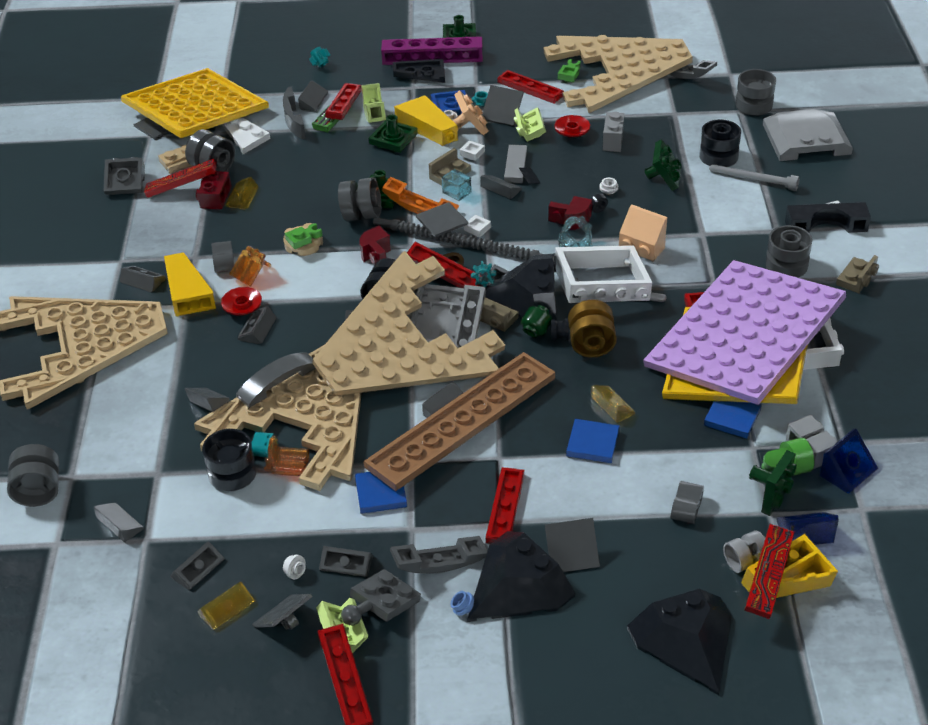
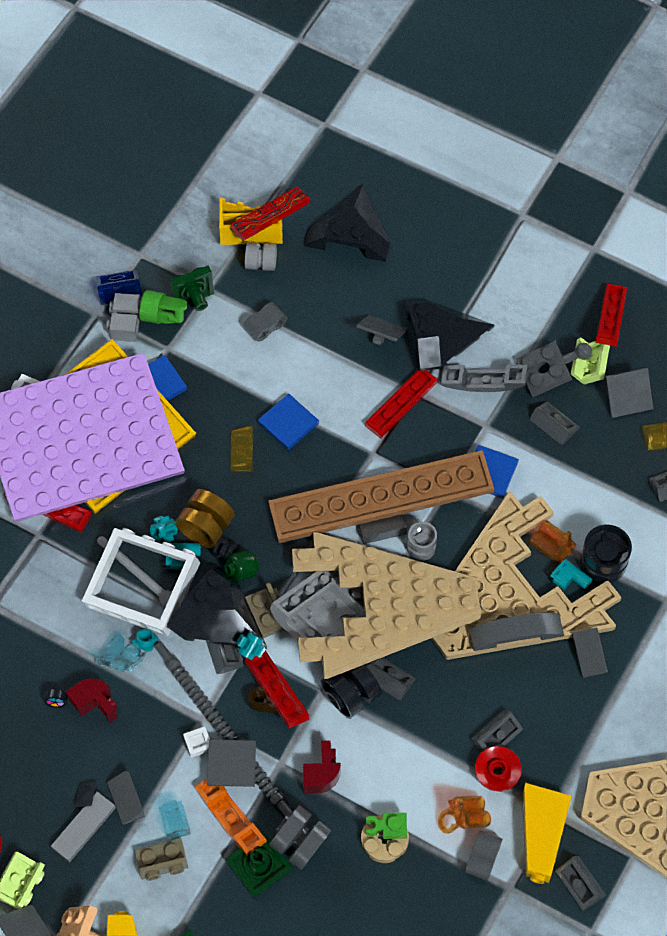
camera: 150 degrees left, 20 degrees up
white plate [283,555,306,580] -> none
medium blue plate [450,591,474,616] -> none
white plate [460,140,485,161] -> none
white plate [599,178,618,195] -> none
light nougat slope [619,205,667,261] -> none
clear blue slope [776,512,839,545] -> none
none -> teal gear [150,516,178,543]
none -> light grey wheel [407,522,437,561]

